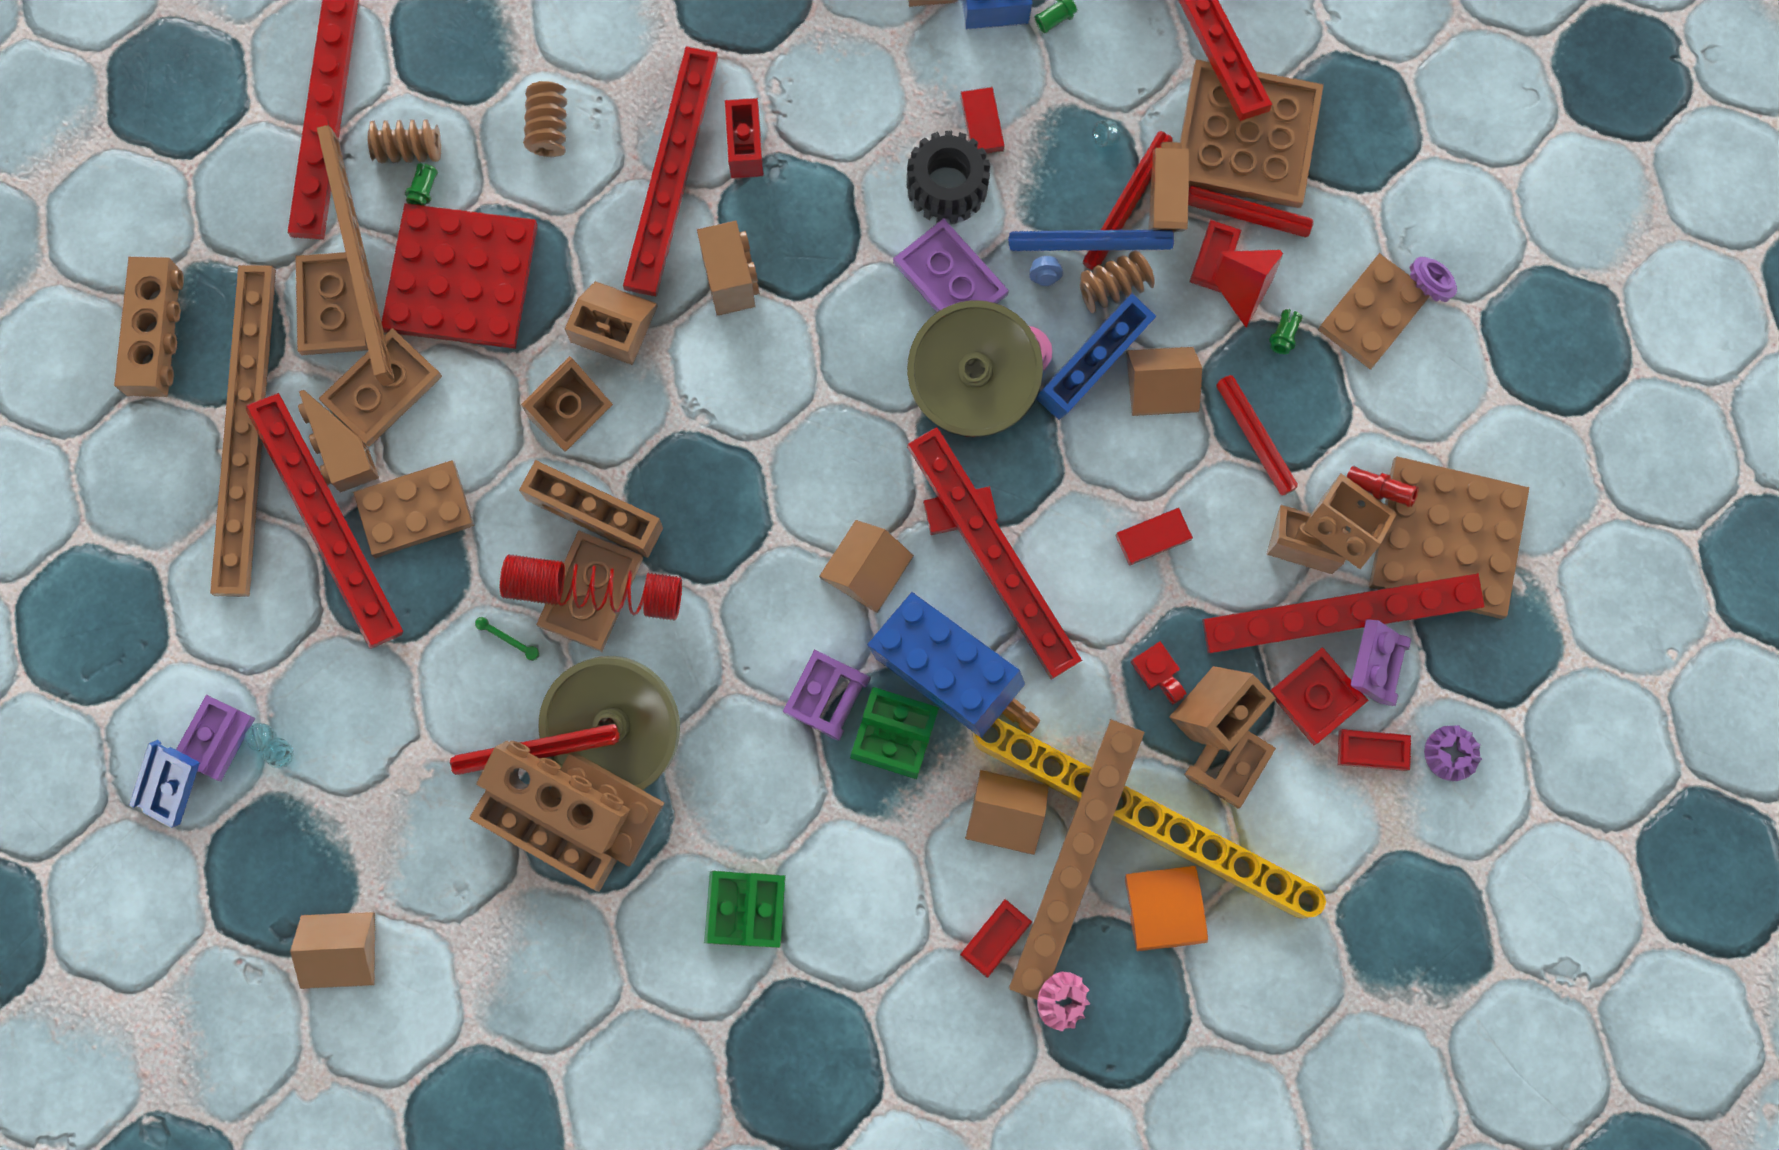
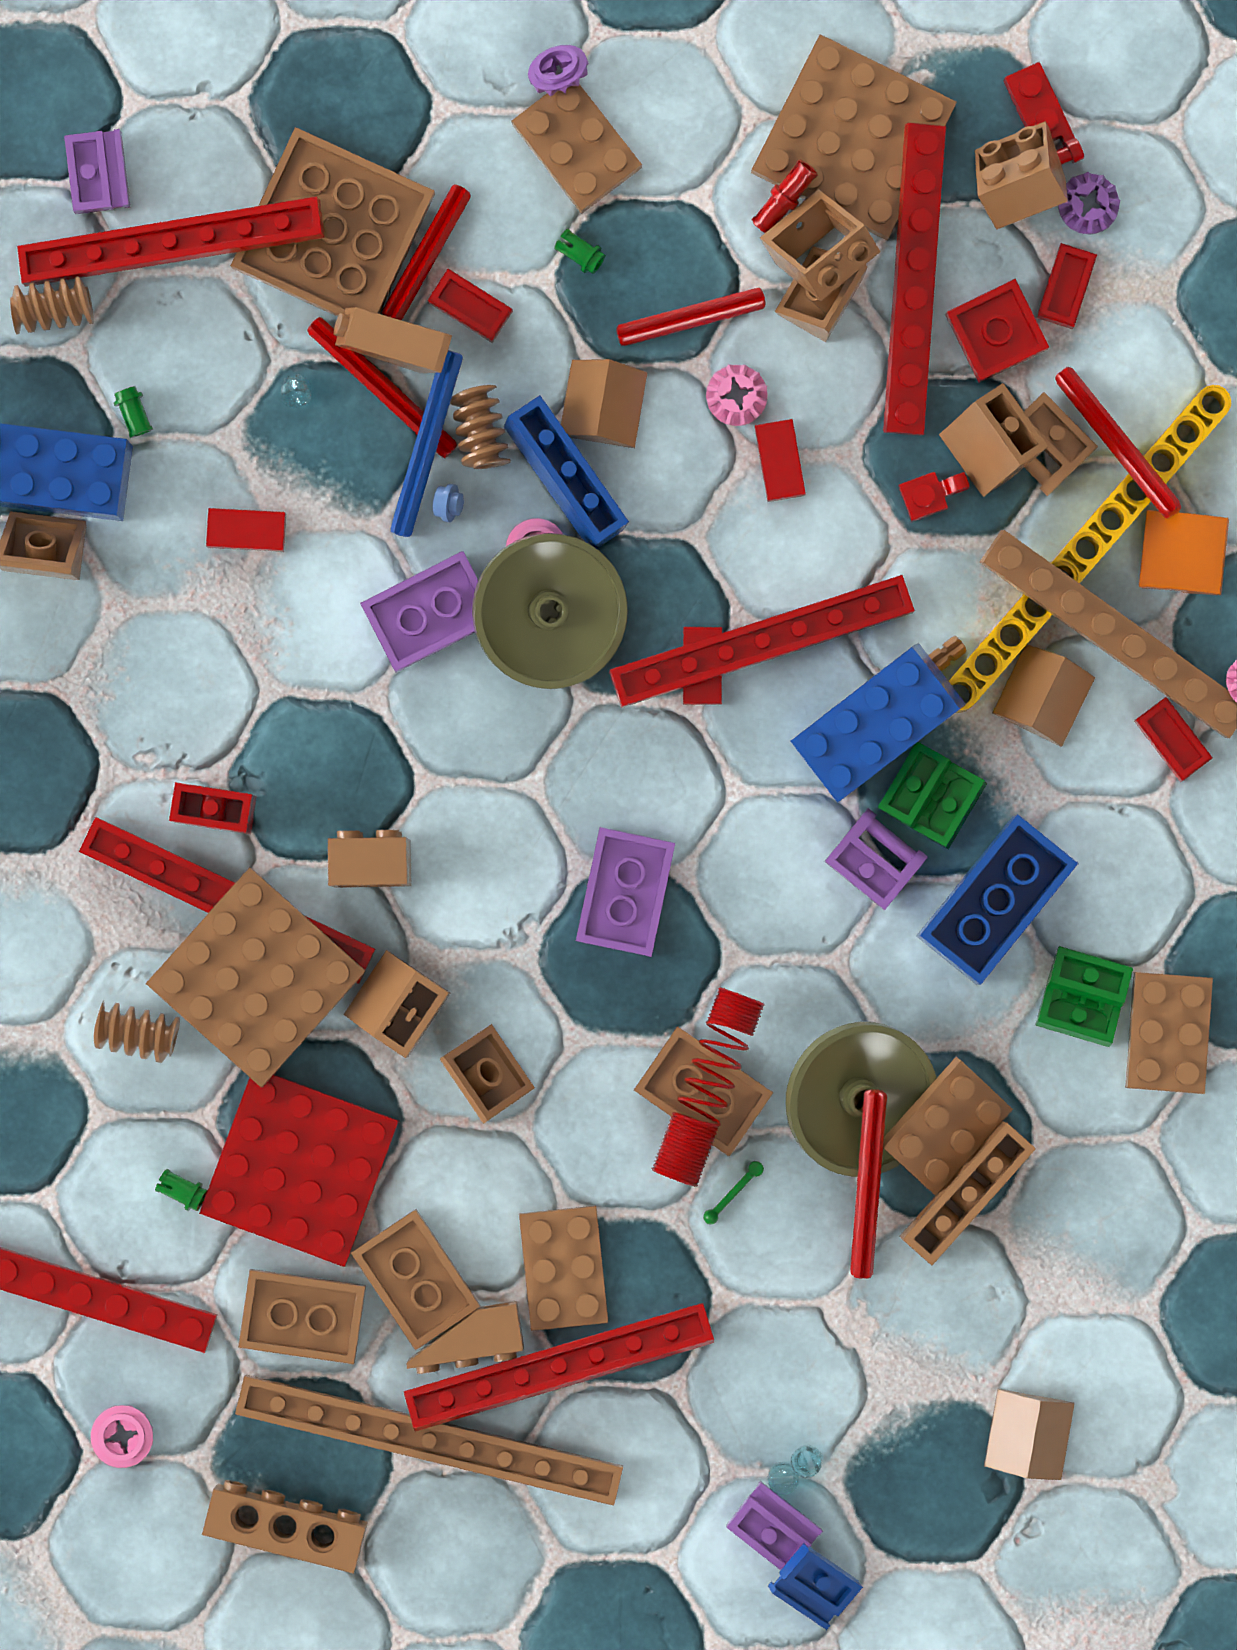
camera: 70 degrees left, 10 degrees up
medium nougat tile [317,125,395,386] -> none
medium nougat piece [367,119,441,163] -> none
medium nougat brick [476,740,631,855] -> none
medium nougat brick [519,460,663,558] -> none
medium nougat slope [819,520,914,613] -> none
black tyre [906,131,990,224] -> none
red slope [1211,250,1283,328] -> none
medium lavender plate [1351,620,1411,706] -> none
none -> bright pink gear [91,1405,153,1468]
none -> medium nougat plate [145,867,366,1087]
none -> medium lavender plate [576,827,675,957]
none -> bright pink gear [706,365,767,426]
none -> blue brick [916,814,1079,985]
none -> medium nougat slope [975,121,1068,230]
none -> red plate [1003,61,1084,165]
none -> red axle [1055,367,1182,519]
none -> medium nougat plate [1125,972,1213,1094]

